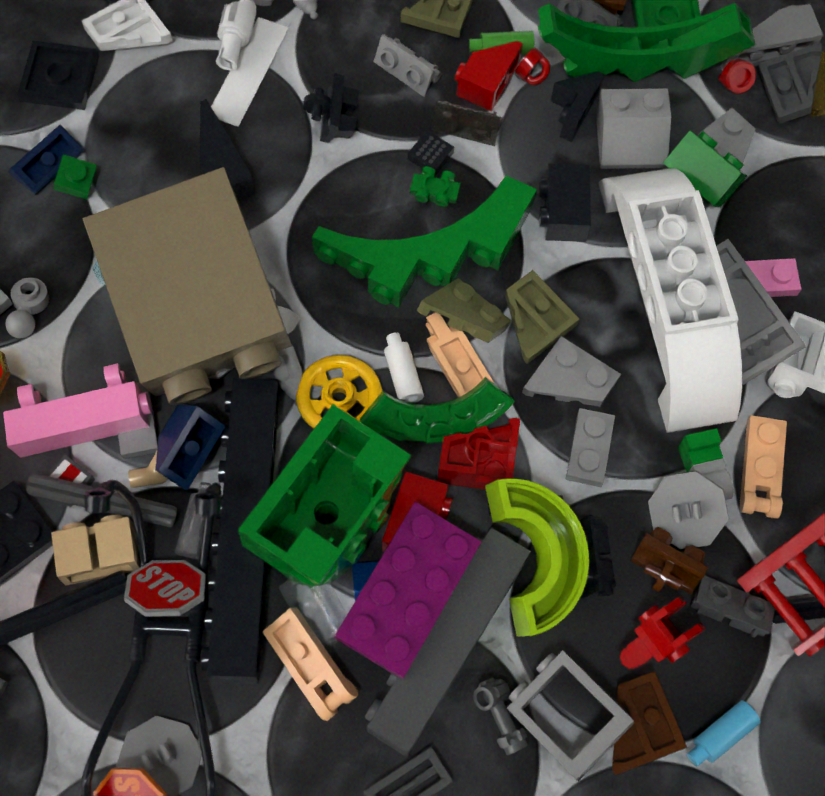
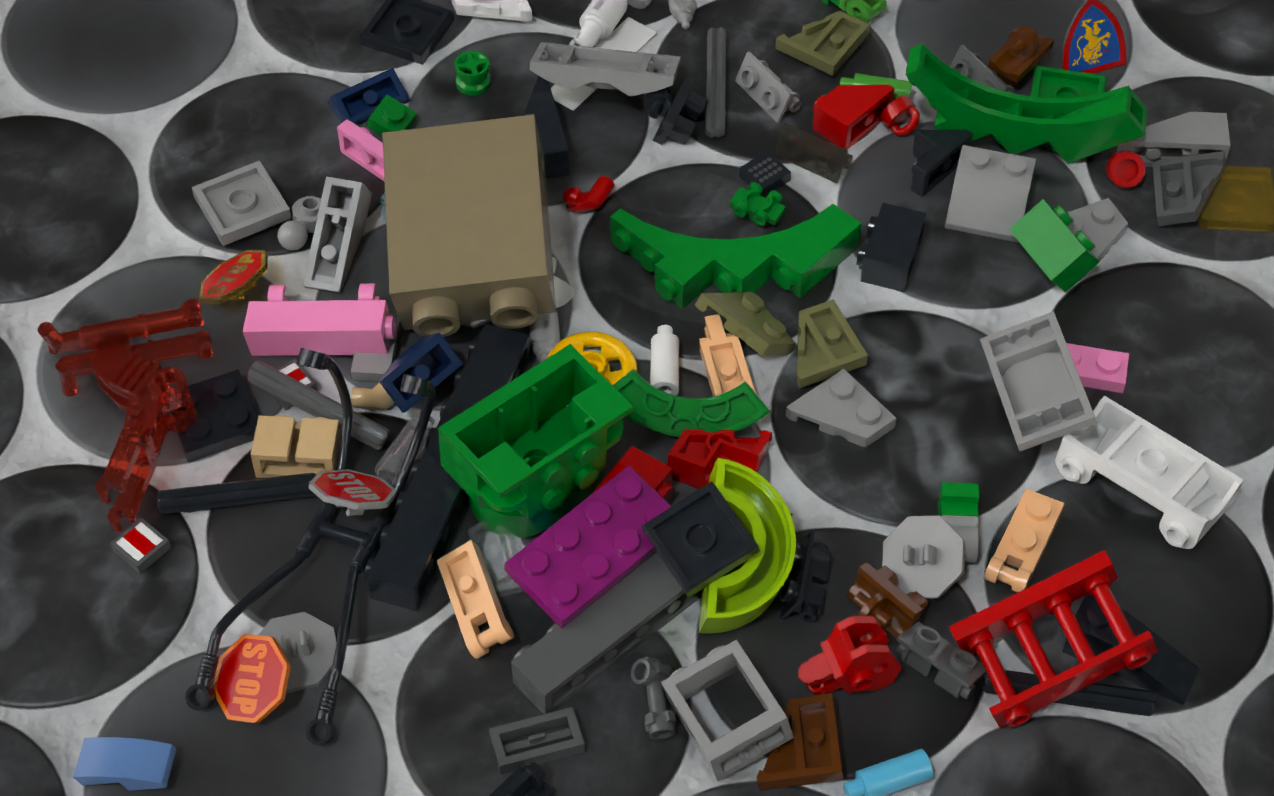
camera: 20 degrees right, 15 degrees down
light grey plate [565,408,615,487] -> none
white slope [598,168,742,433] -> none
none -> light grey slope [303,176,372,294]
none -> bright pink plate [337,119,384,181]
none -> green wheel [454,51,491,96]
none -> light grey slope [529,42,681,96]
none -> red arm [563,176,615,213]
none -> black tile [641,481,760,598]
none -> dark grey axle [705,27,726,138]

